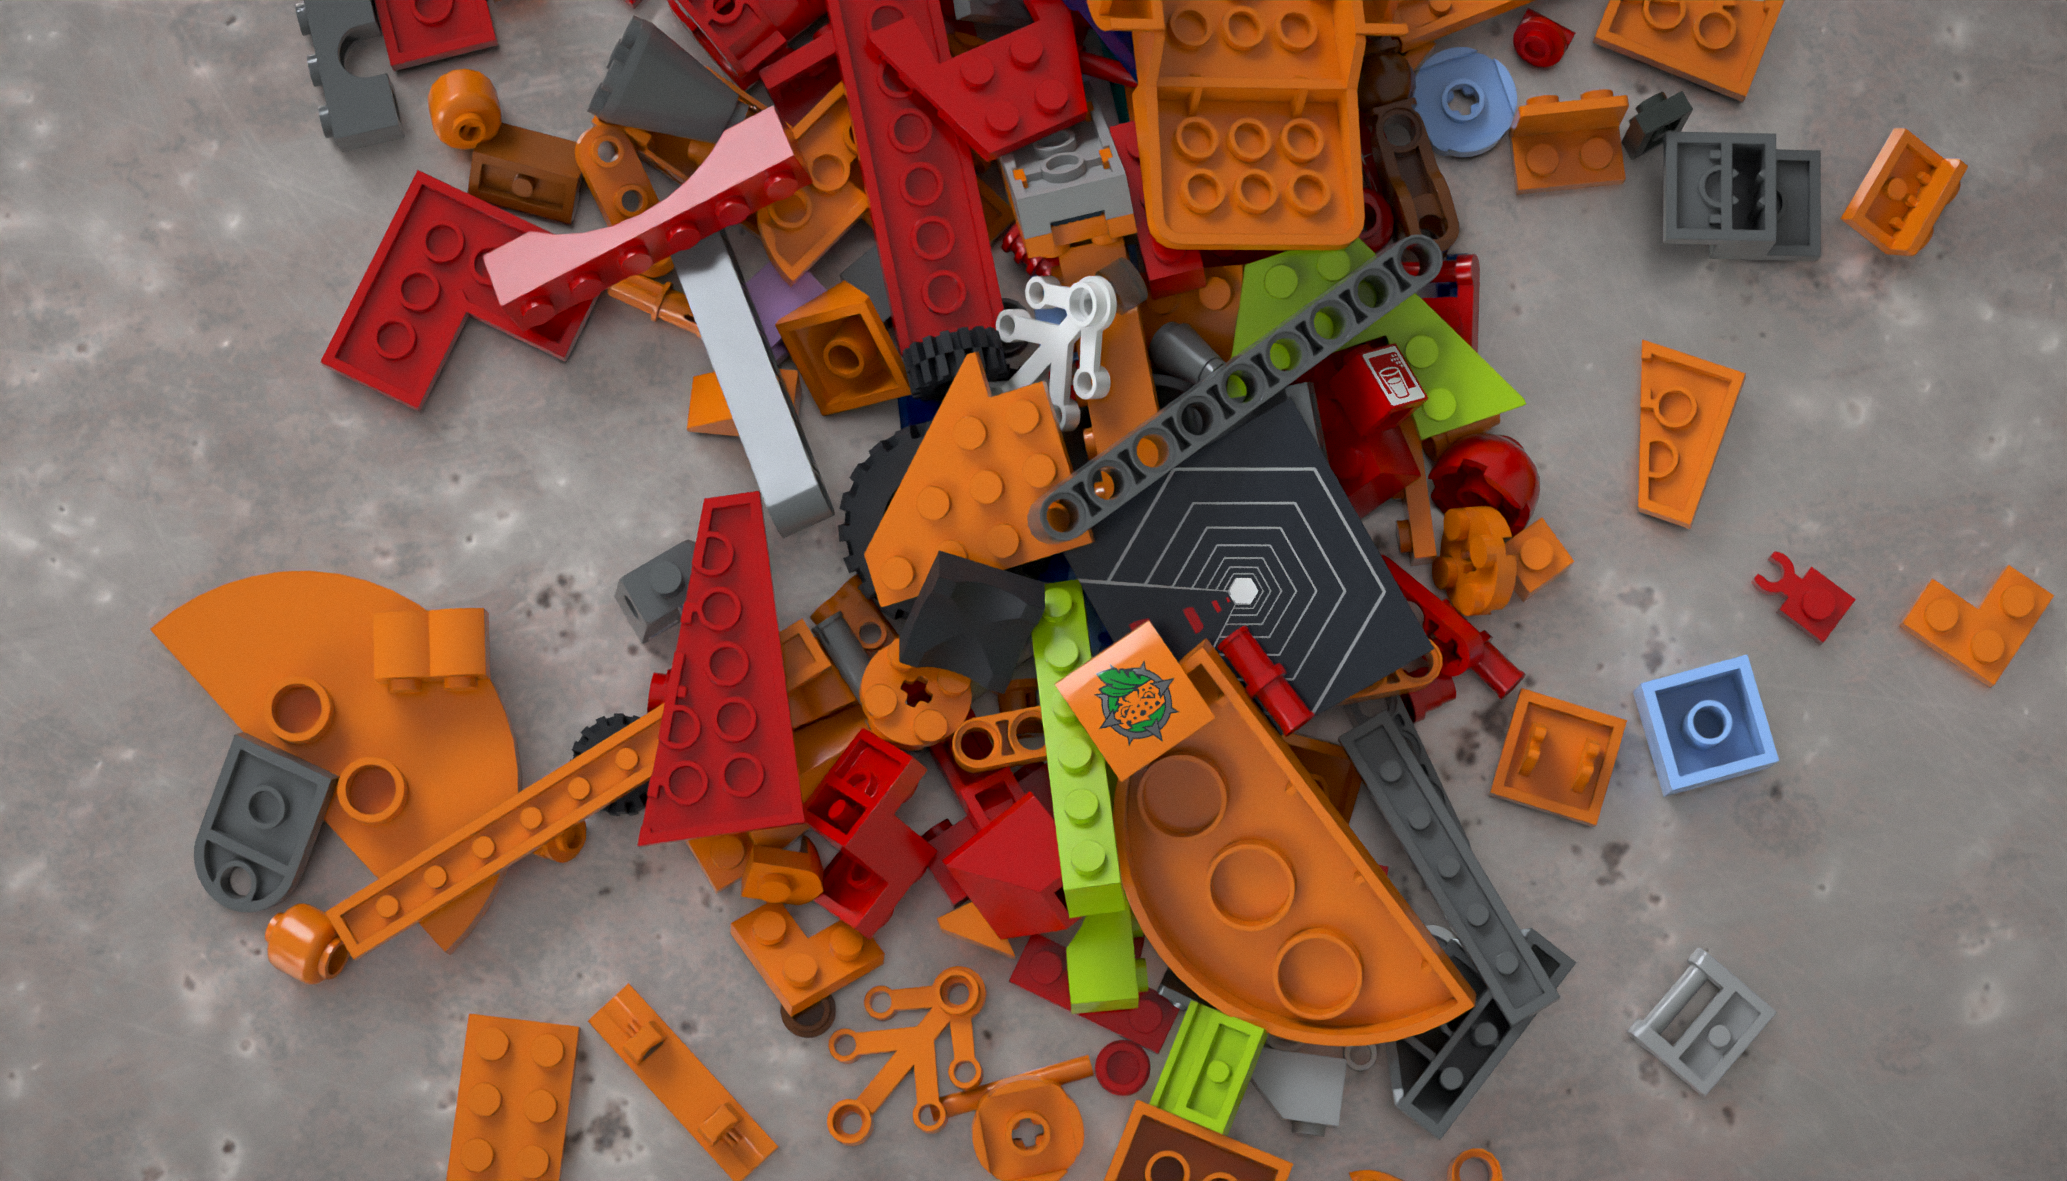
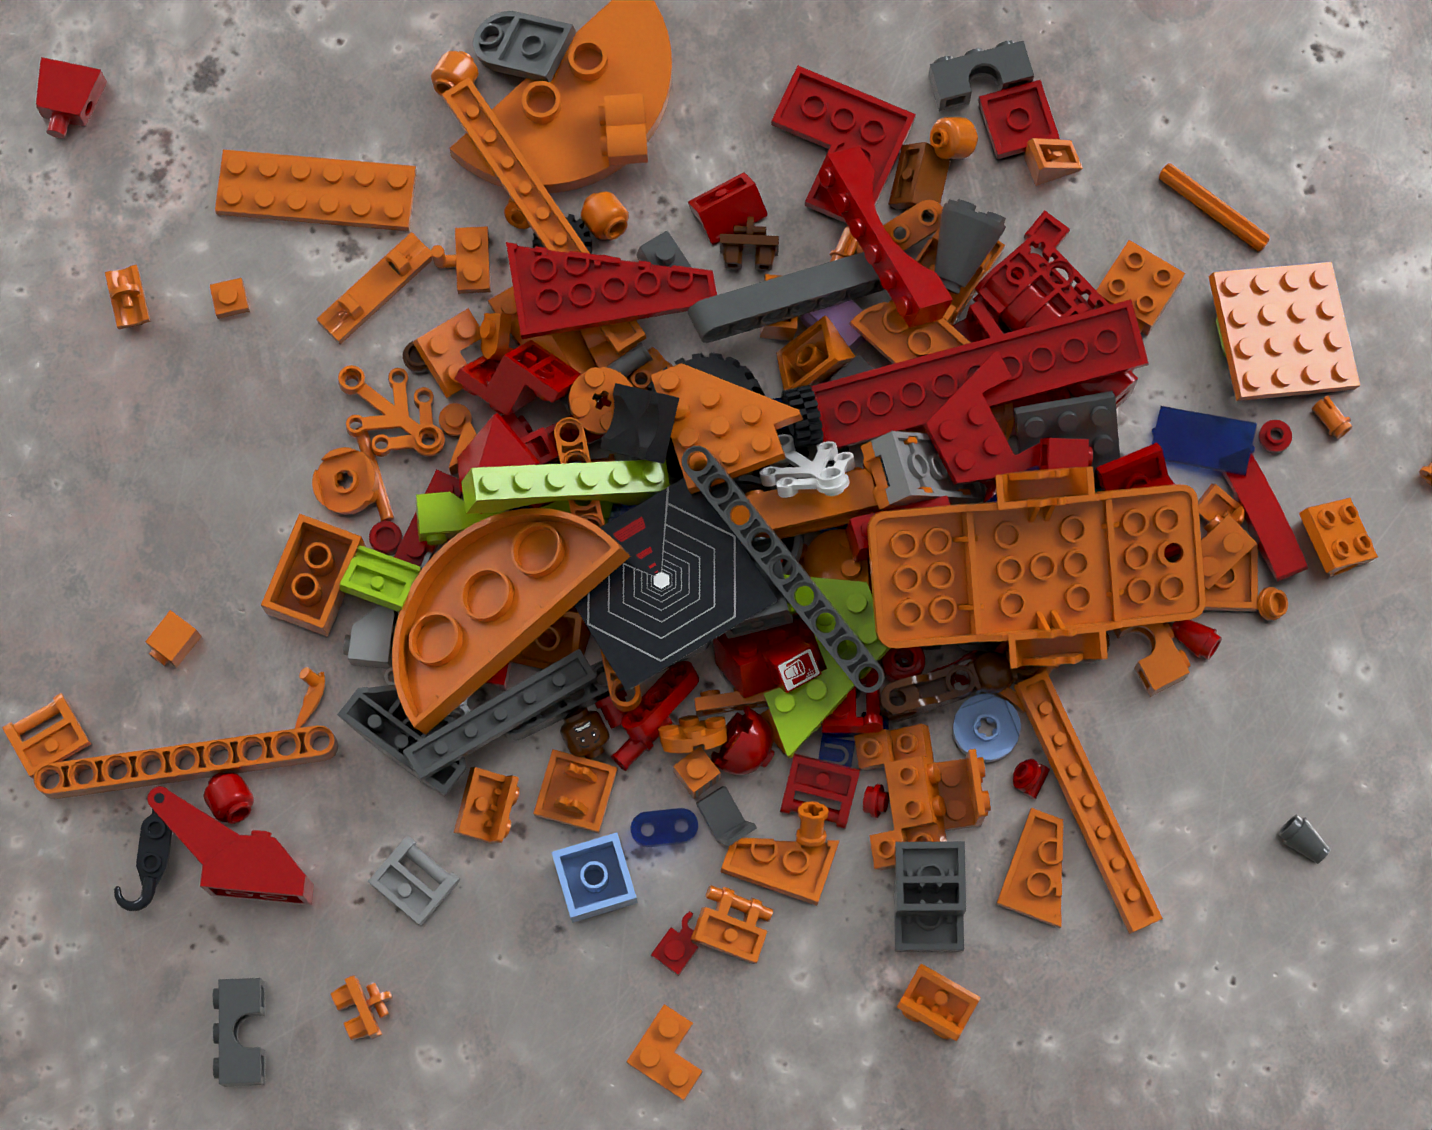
camera: 90 degrees right, 5 degrees down
orange slope [1054,620,1216,782] -> none
clear smoke piece [1095,257,1148,315] -> none
dark grey cone [1149,321,1229,385] -> none
red pin [1217,625,1315,737] -> none
pearl dark grey plate [1621,91,1693,160] -> none
none -> orange hips [331,975,393,1041]
none -> orange plate [431,226,491,294]
none -> orange plate [439,403,472,436]
none -> orange bracket [453,767,519,844]
none -> reddish brown head [560,707,610,759]
none -> orange head [581,191,629,240]
none -> clear blue plate [630,808,698,847]
none -> red panel [688,172,768,244]
none -> orange plate [691,885,773,964]
none -> dark grey bracket [696,786,757,846]
none -> reddish brown hips [720,216,779,271]
none -> red plate [780,753,860,829]
none -> orange bush [796,801,828,847]
none -> clear blue tile [818,736,855,767]
none -> orange bracket [854,724,947,870]
none -> red plate [863,784,889,818]

